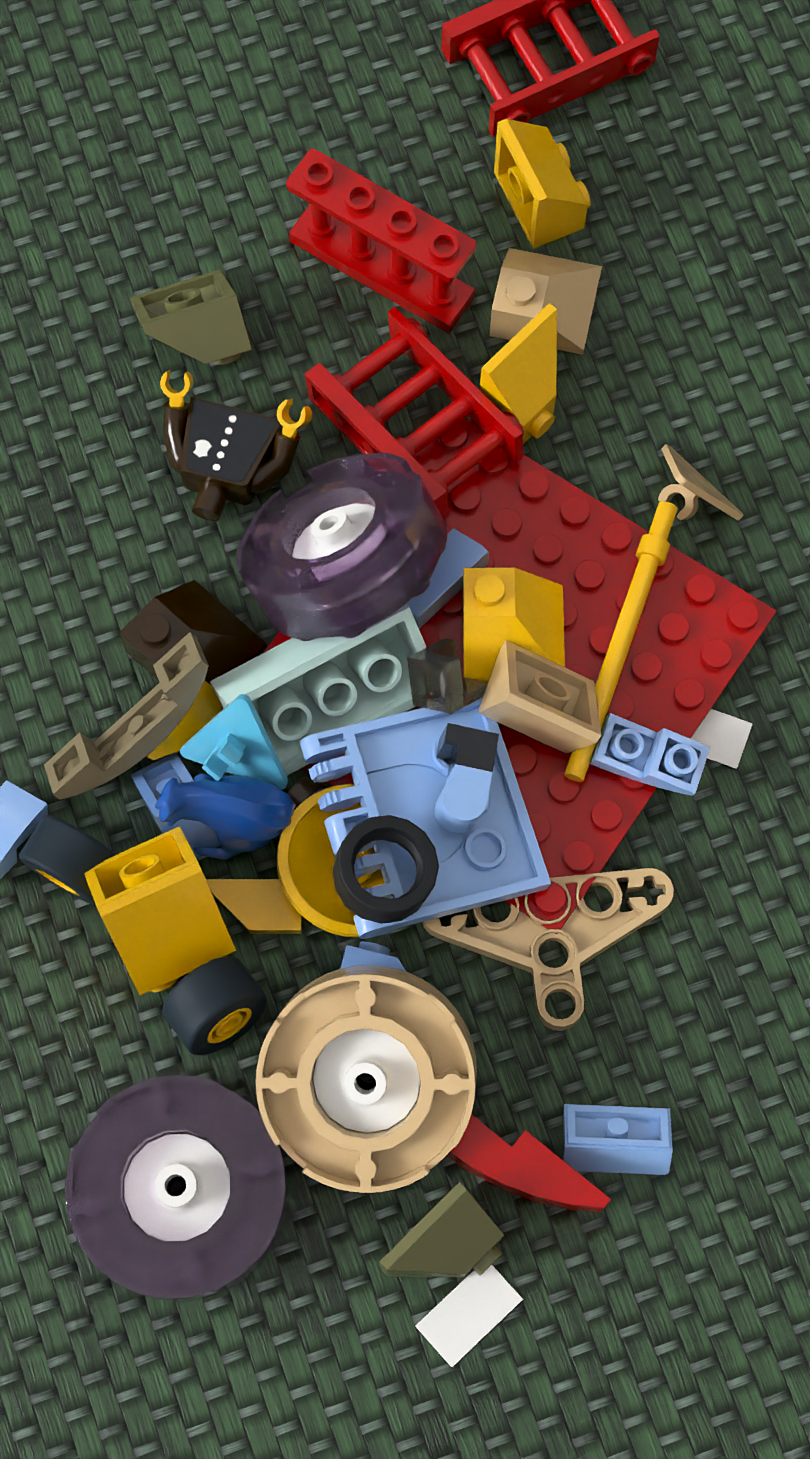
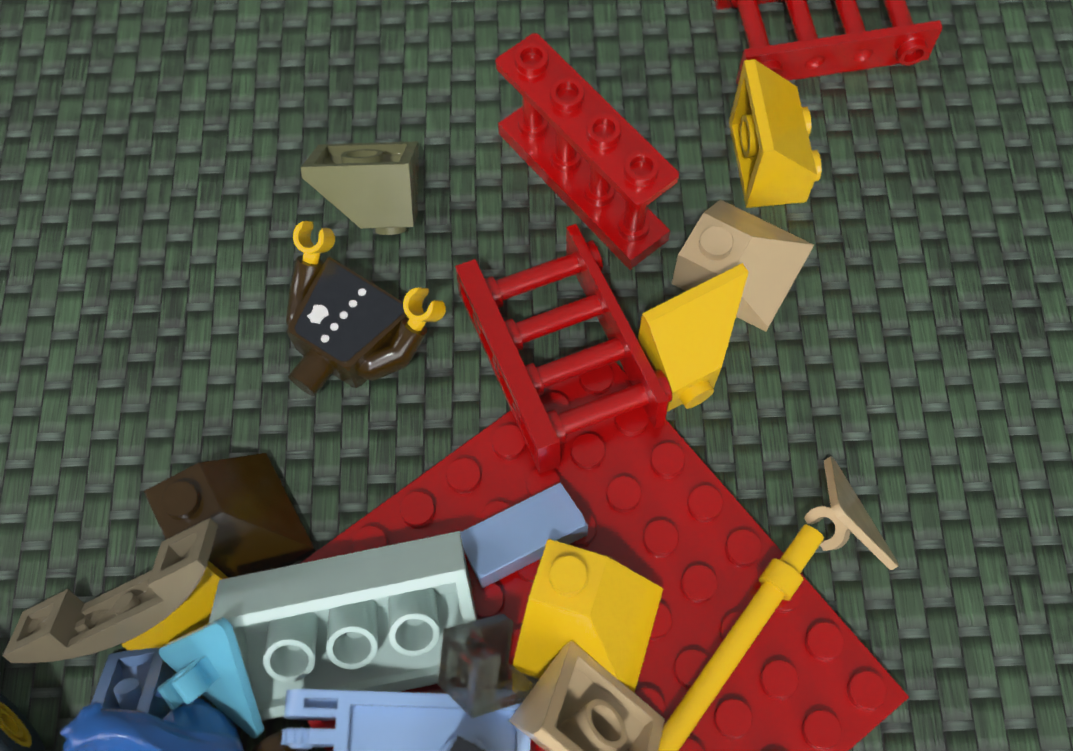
camera: 20 degrees right, 5 degrees down
clear purple piece [236,452,447,641] -> none

